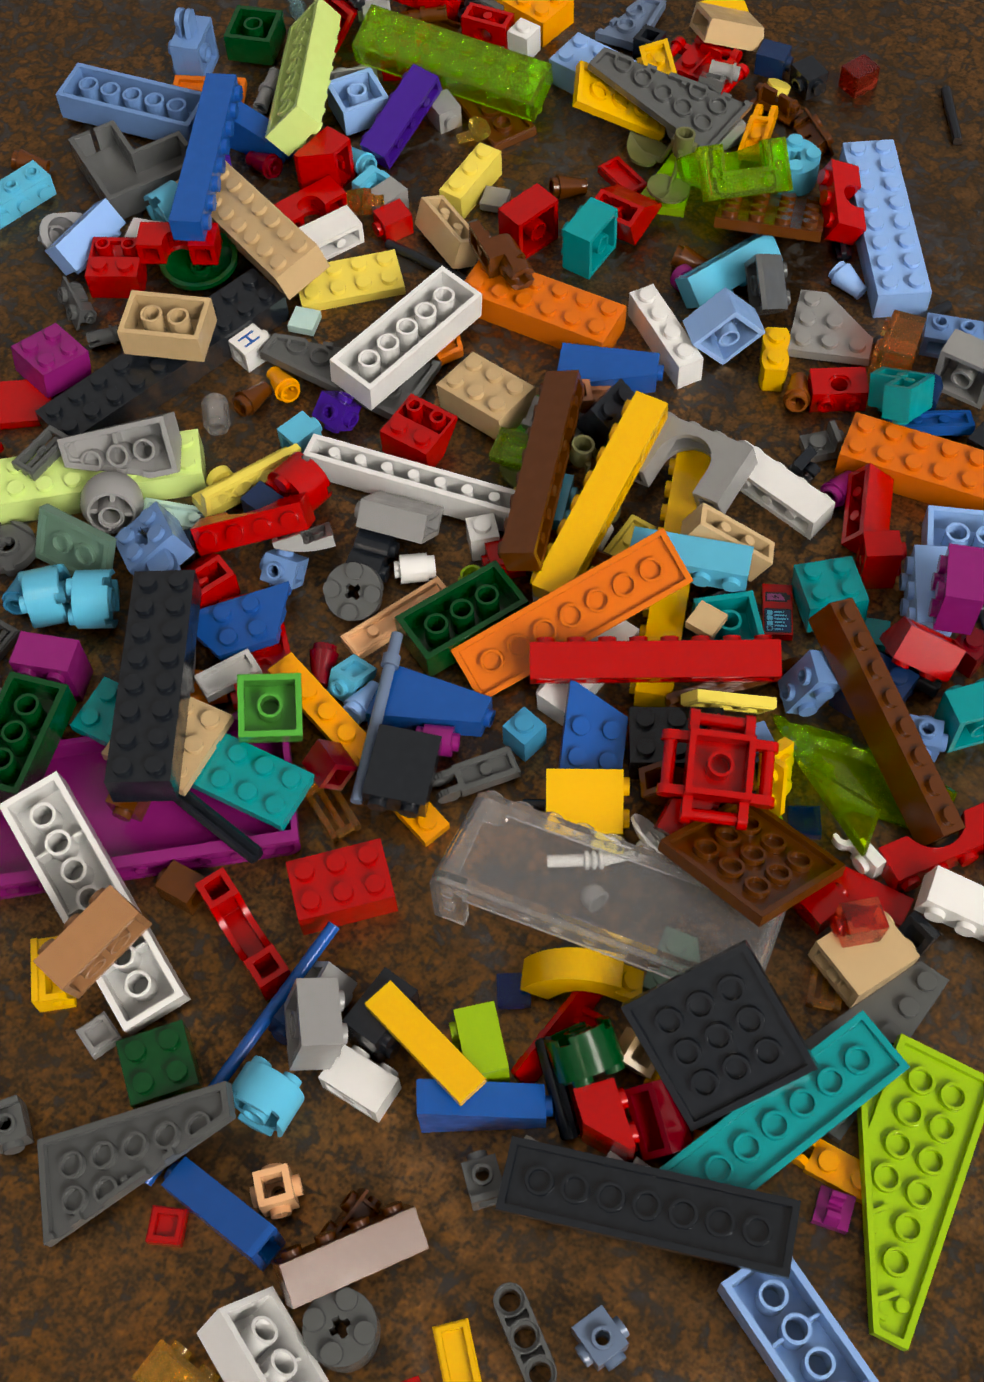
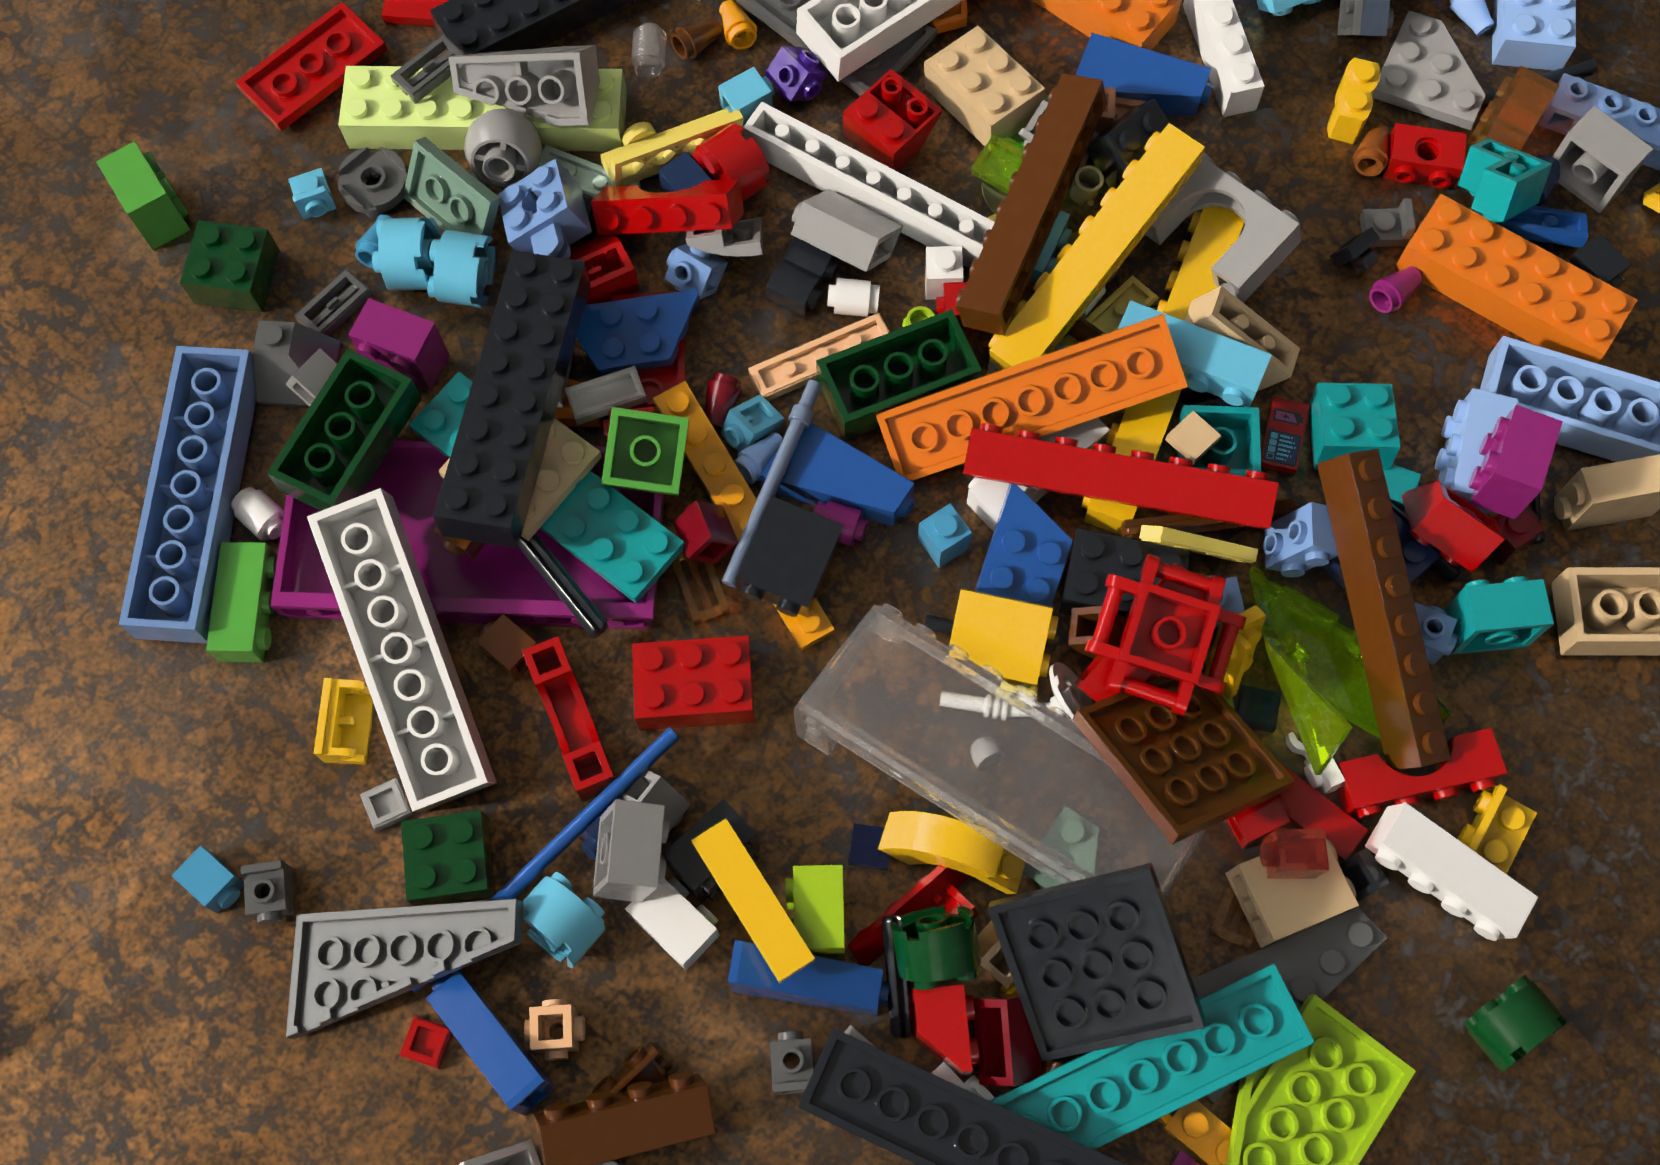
camera: 10 degrees right, 10 degrees up
medium nougat brick [33,885,152,999] -> none
dark grey plate [323,562,384,621] -> none
dark grey hinge [433,746,521,804] -> none
light blue brick [683,287,766,365] -> none
white brick [740,440,836,540] -> none
red brick [841,463,894,554] -> none
red brick [855,530,907,589] -> none

